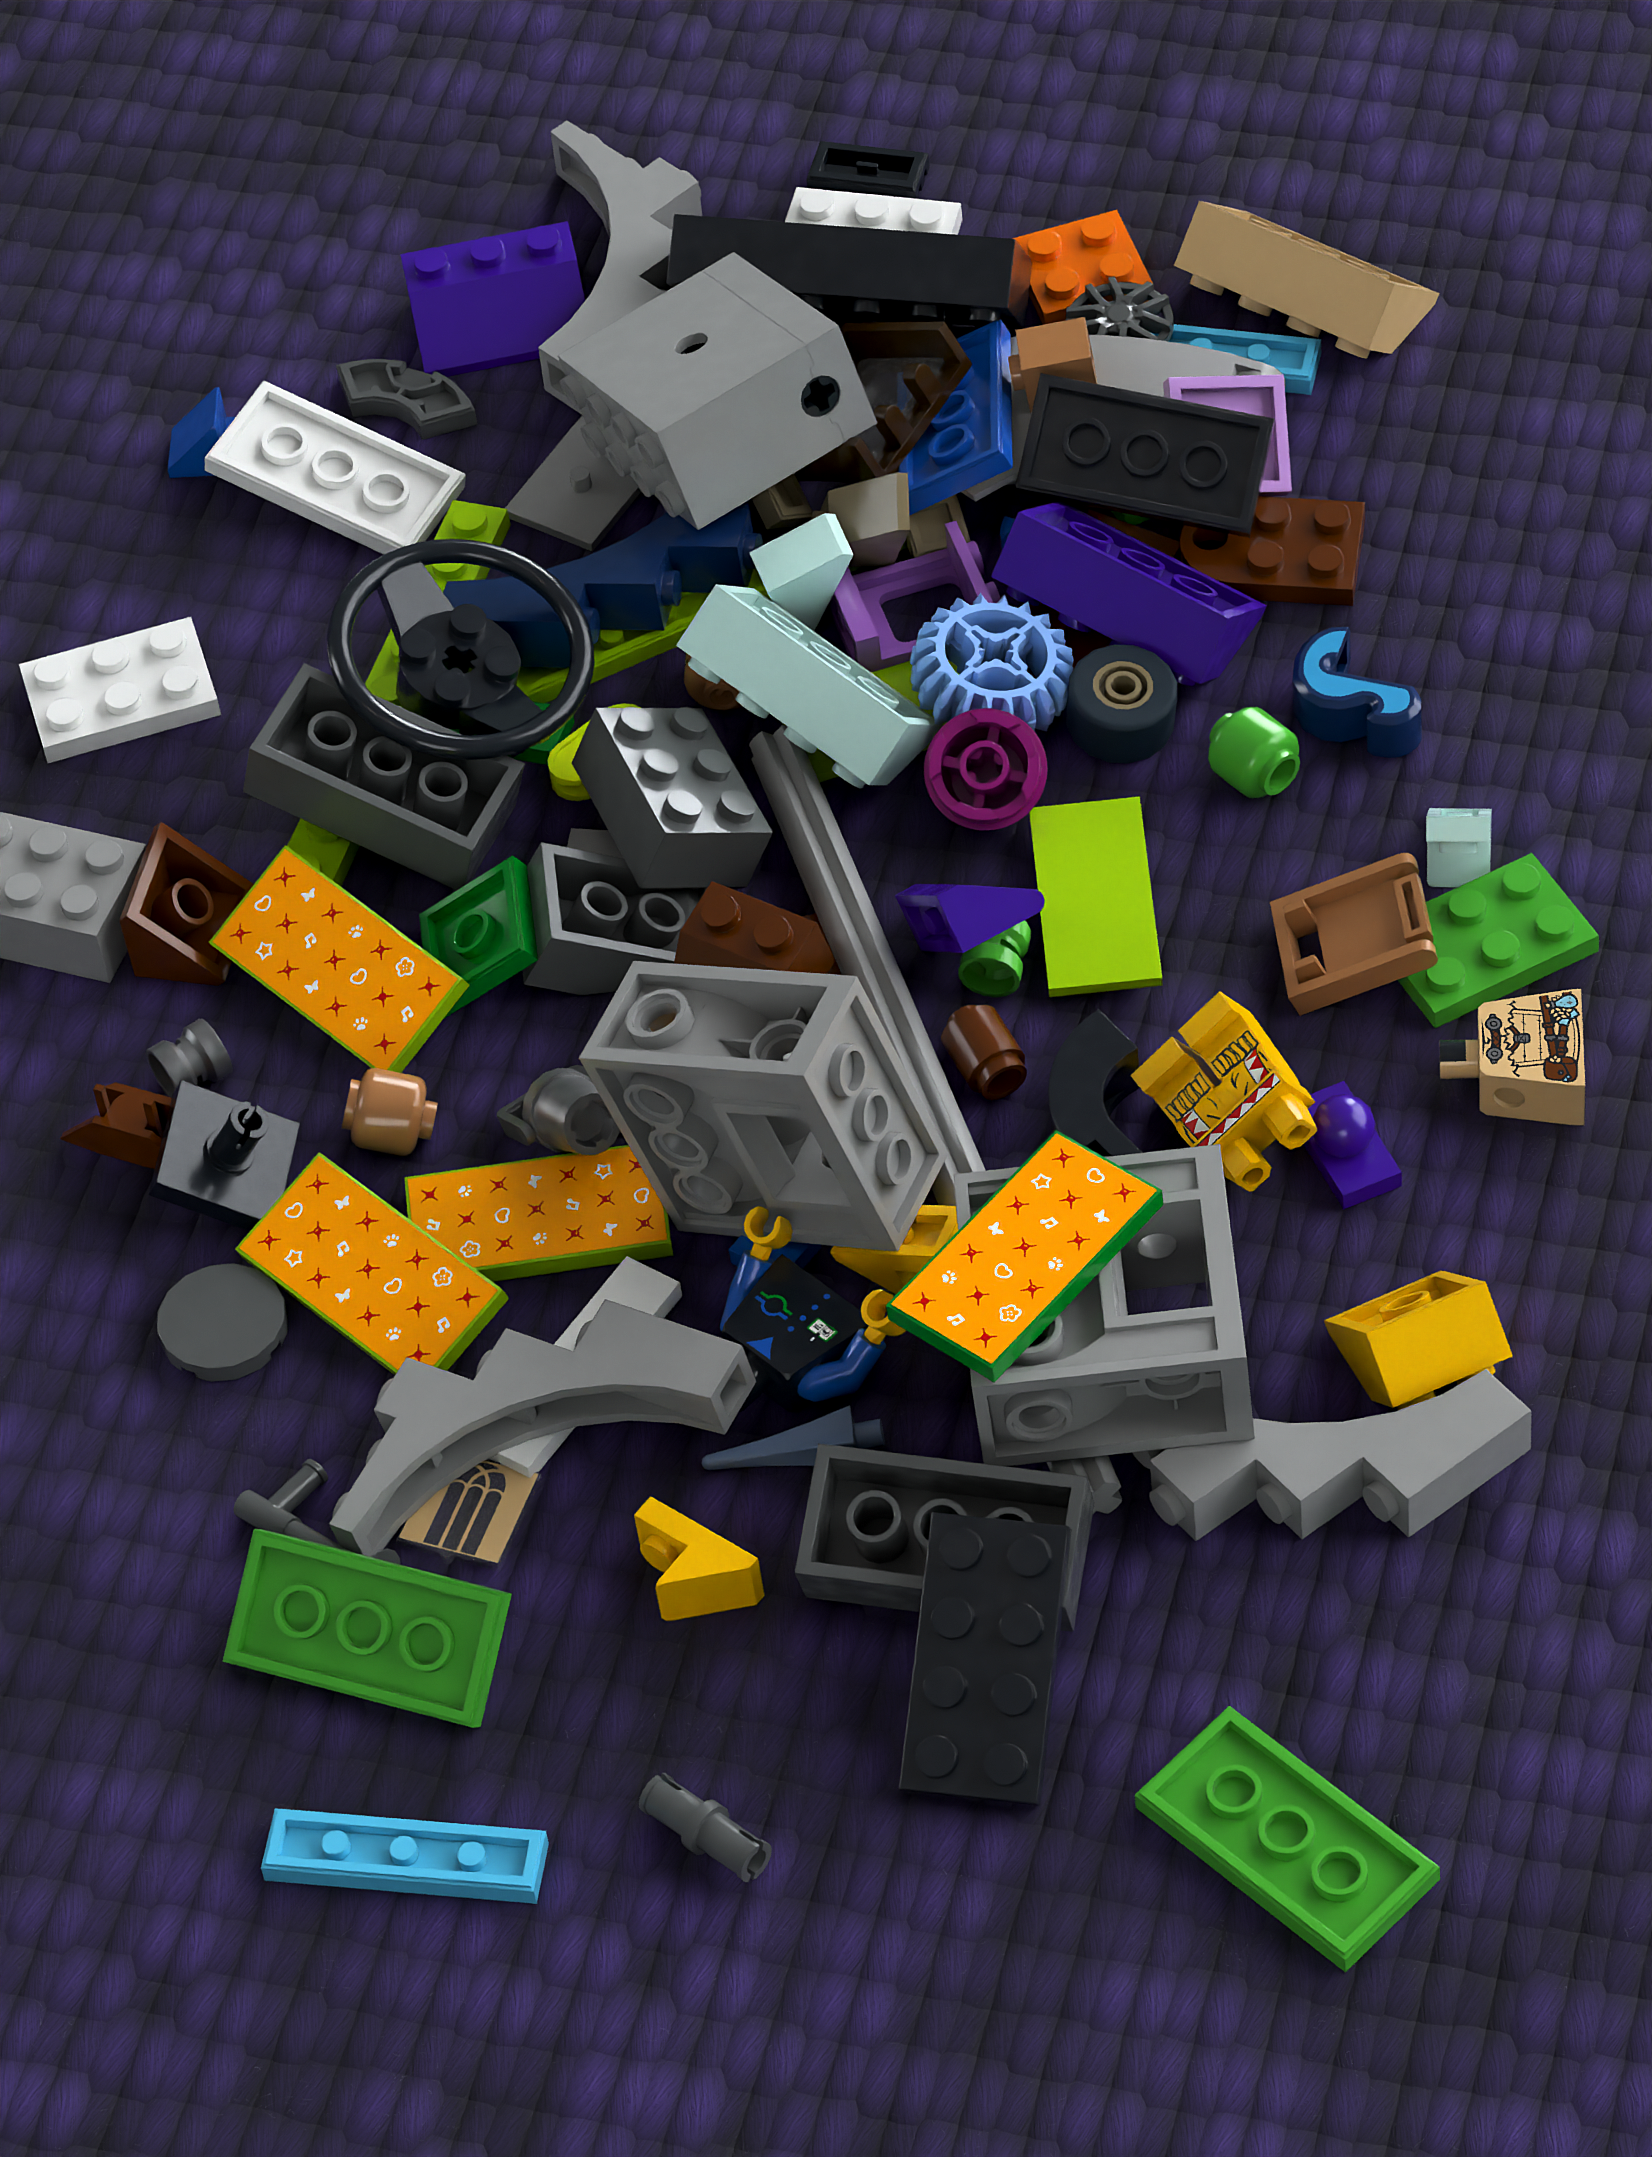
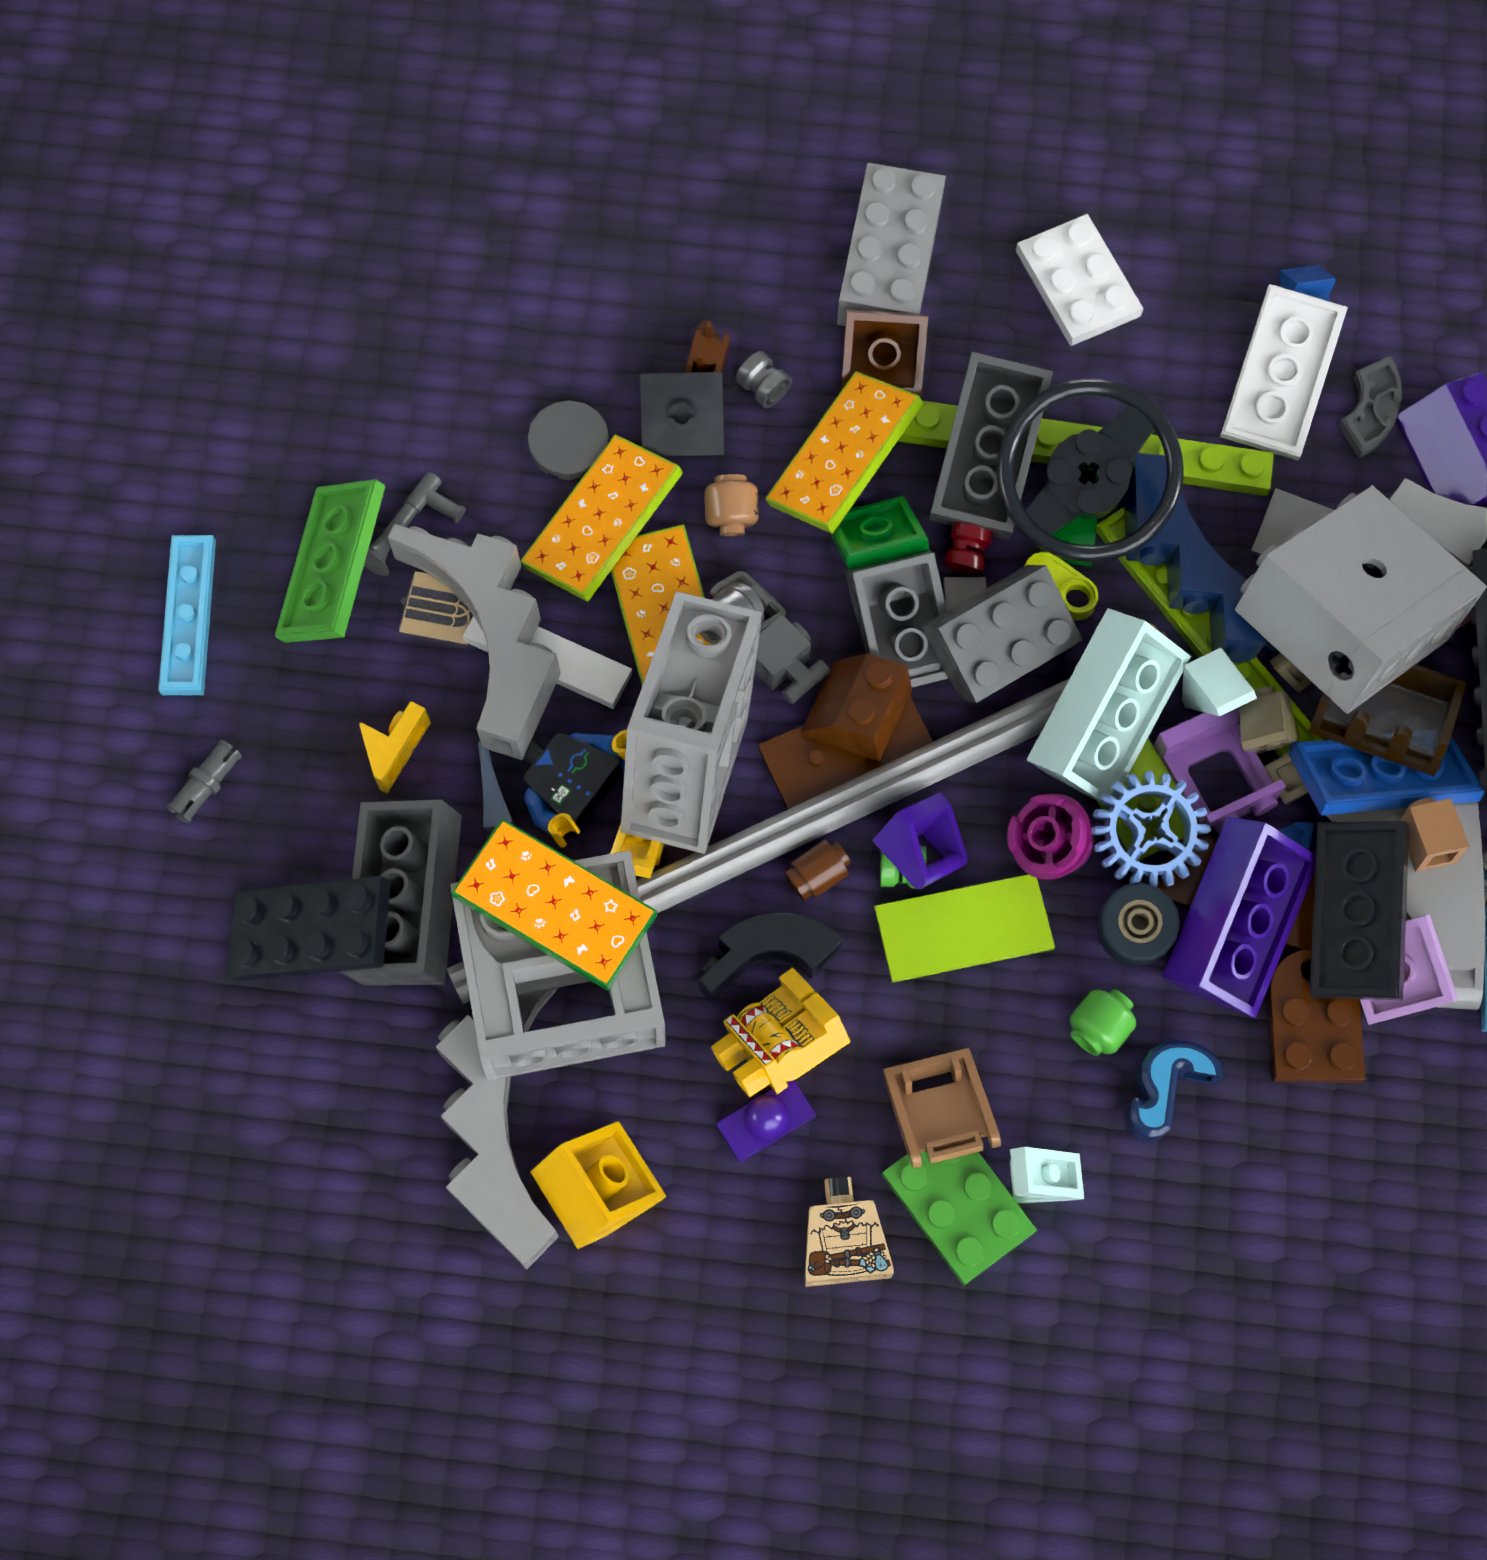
camera: 75 degrees right, 20 degrees up
bright green tile [1135,1706,1440,1972] -> none
none -> dark red wheel [943,522,993,575]

